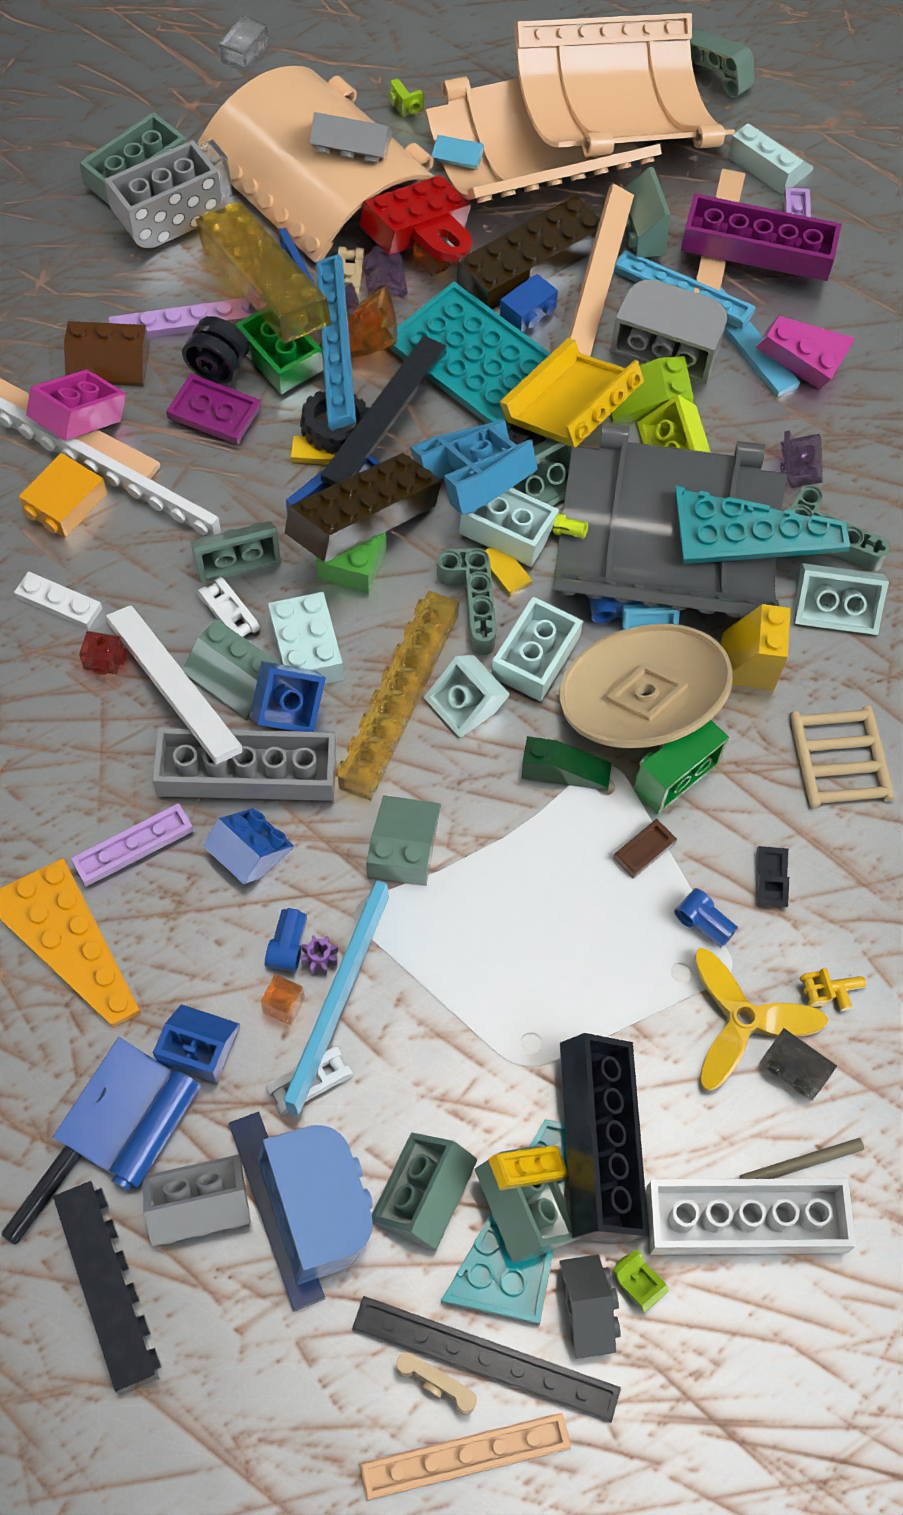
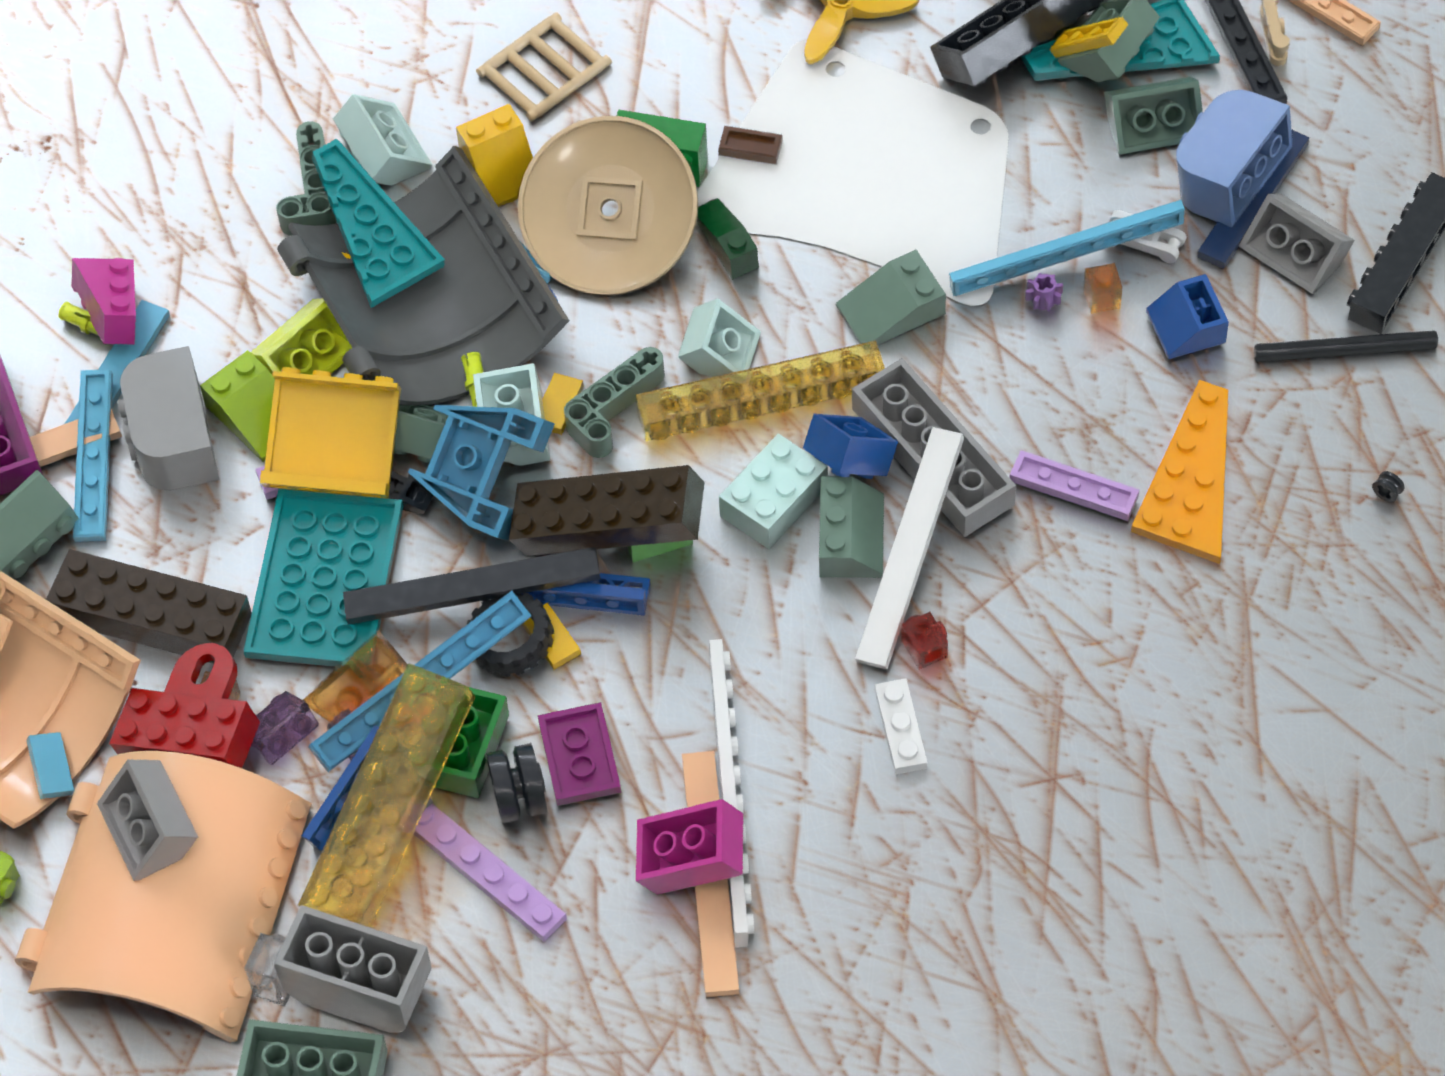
camera: 120 degrees left, 5 degrees down
light orange brick [18,453,107,538] -> none
door [53,1037,201,1191] -> none
reddish brown slope [64,321,150,386] -> none
sand green slope [190,521,281,583] -> none
white plate [197,577,260,638] -> none
slope [202,808,294,884] -> none
blue piece [264,908,307,973] -> none
tan plate [338,247,364,302] -> none
light aqua brick [491,597,583,702] -> none
blue brick [500,273,558,332] -> none
light nougat tile [567,184,634,356] -> none
blue piece [674,888,738,949] -> none
black slope [756,846,790,907] -> none
clear purple bracket [780,430,823,488] -> none

